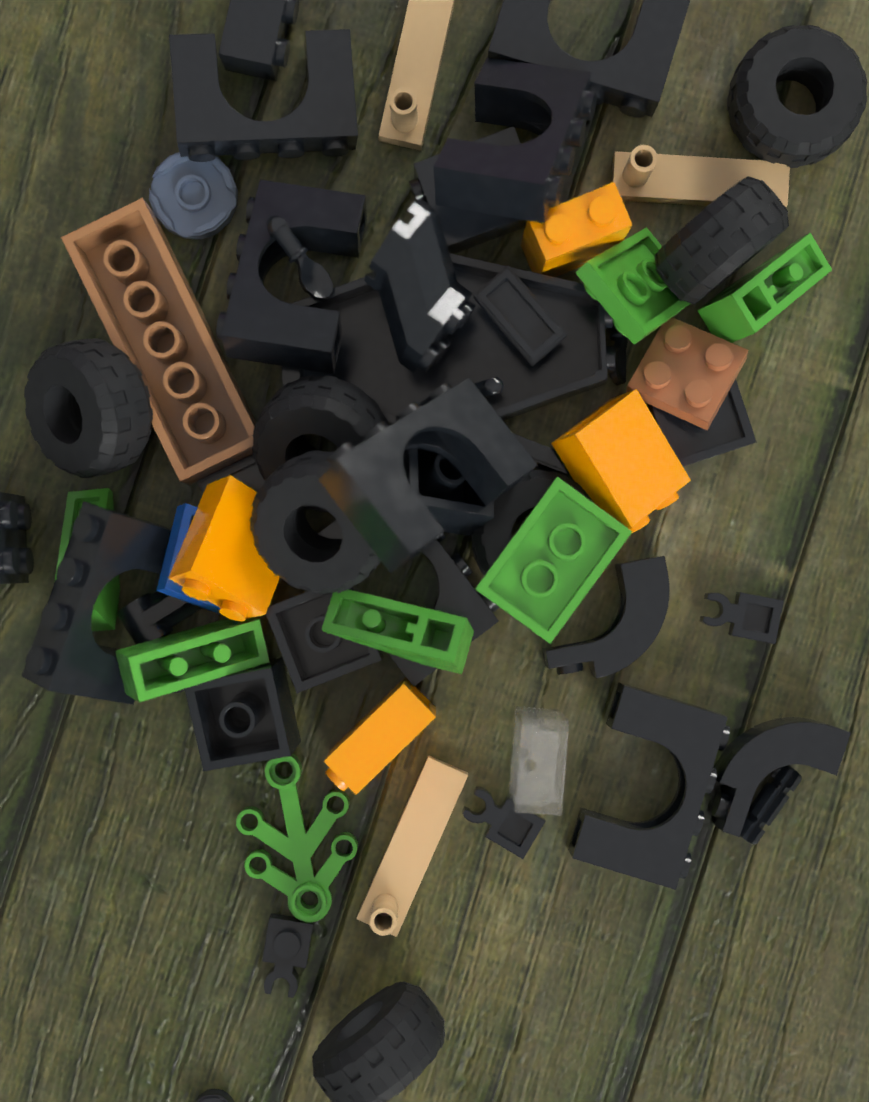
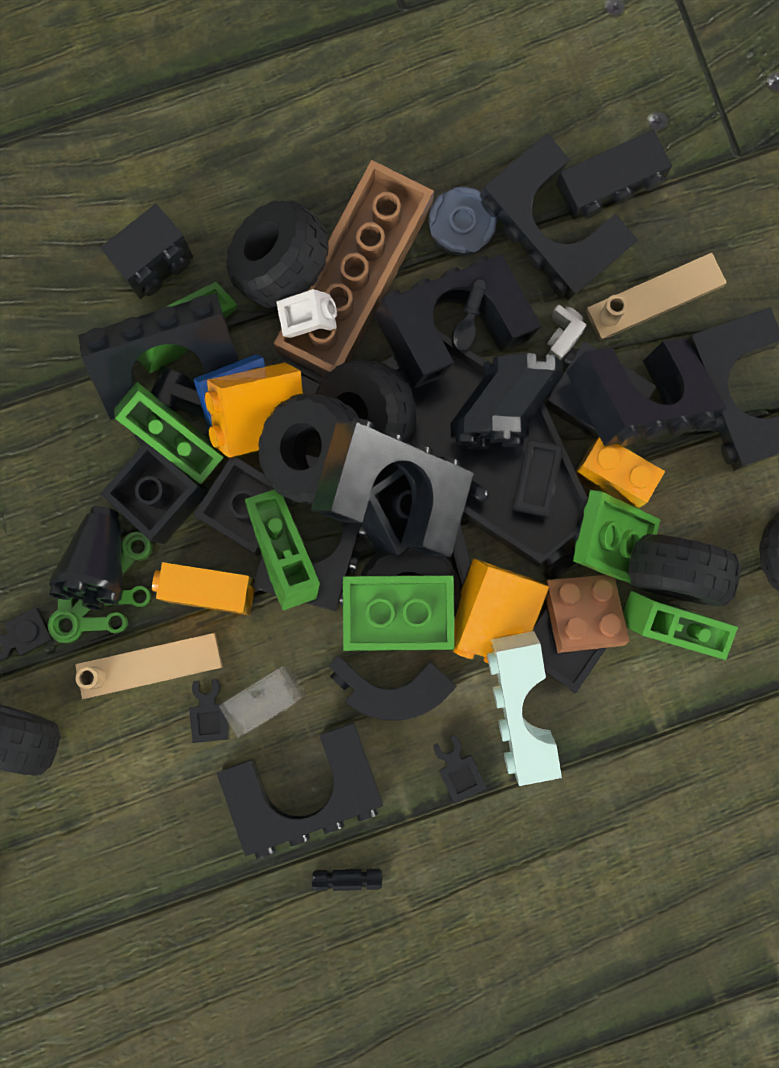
camera: 50 degrees right, 5 degrees down
tan piece [611,145,790,208] -> none
black arch [711,717,851,837] -> none
none -> black cone [49,506,123,610]
none -> white bracket [276,289,337,338]
none -> light aqua arch [487,631,562,786]
none -> white bracket [547,305,587,361]

